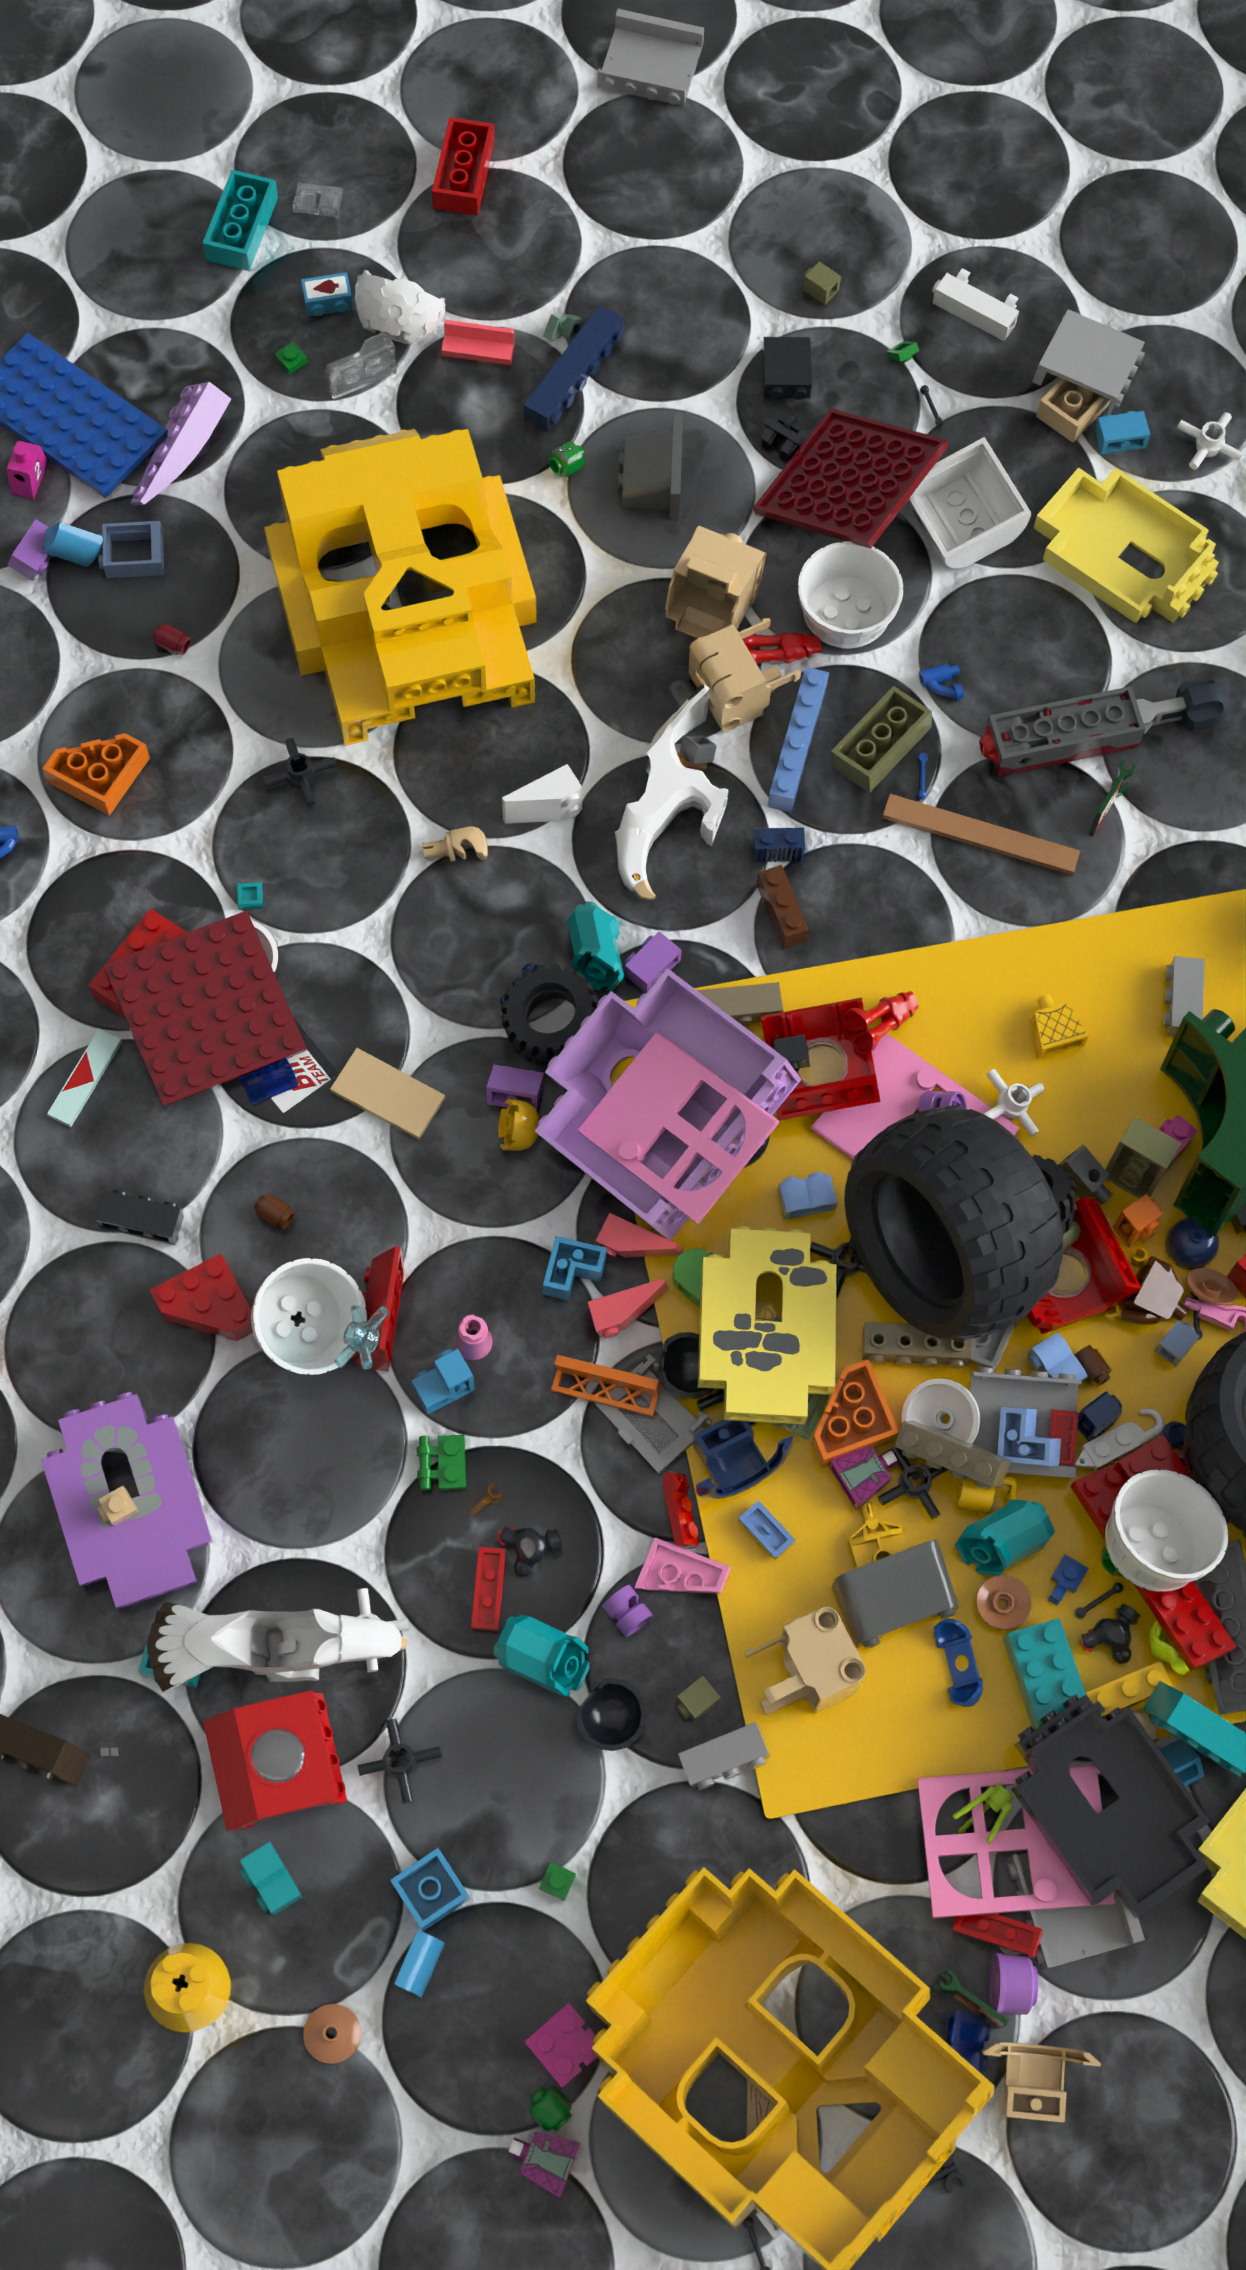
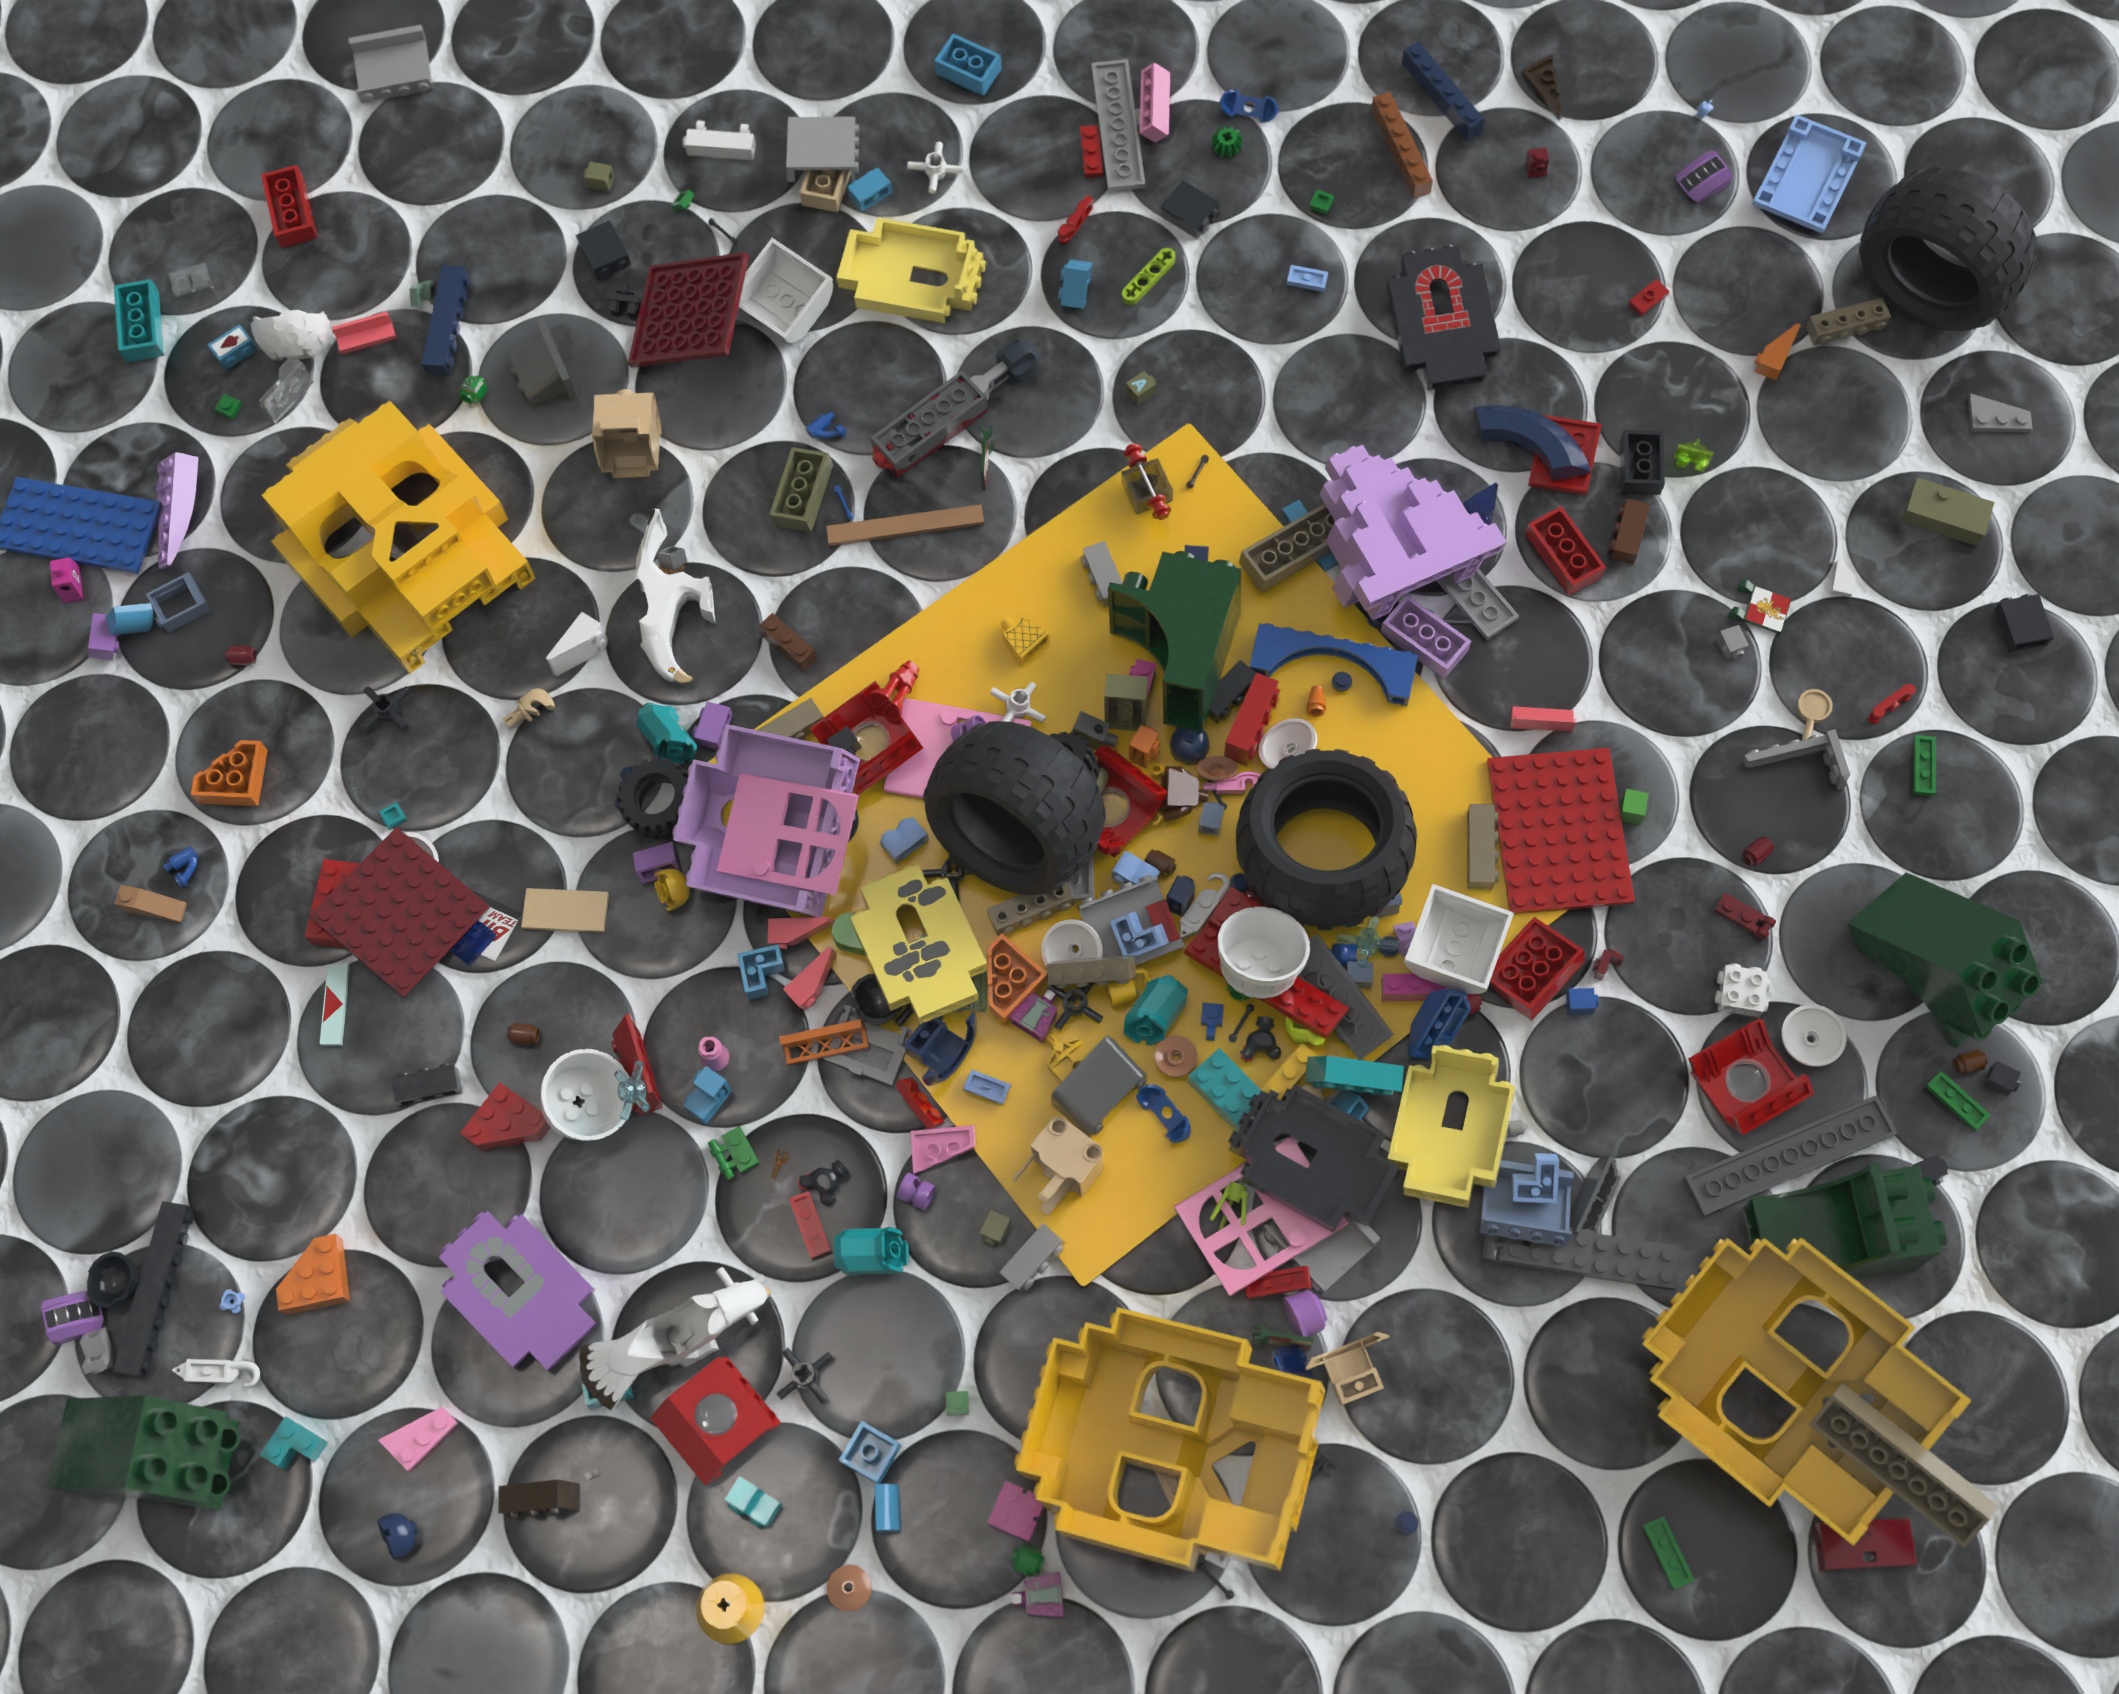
camera: 20 degrees left, 0 degrees up
tan brick [97,1486,139,1526] -> none
black cylinder [575,1678,647,1751] -> none
tan piece [688,618,801,732] -> none
red piece [738,631,822,664] -> none
dark blue brick [752,828,805,862] -> none
medium blue brick [767,667,829,813] -> none
white piece [798,541,903,649] -> none

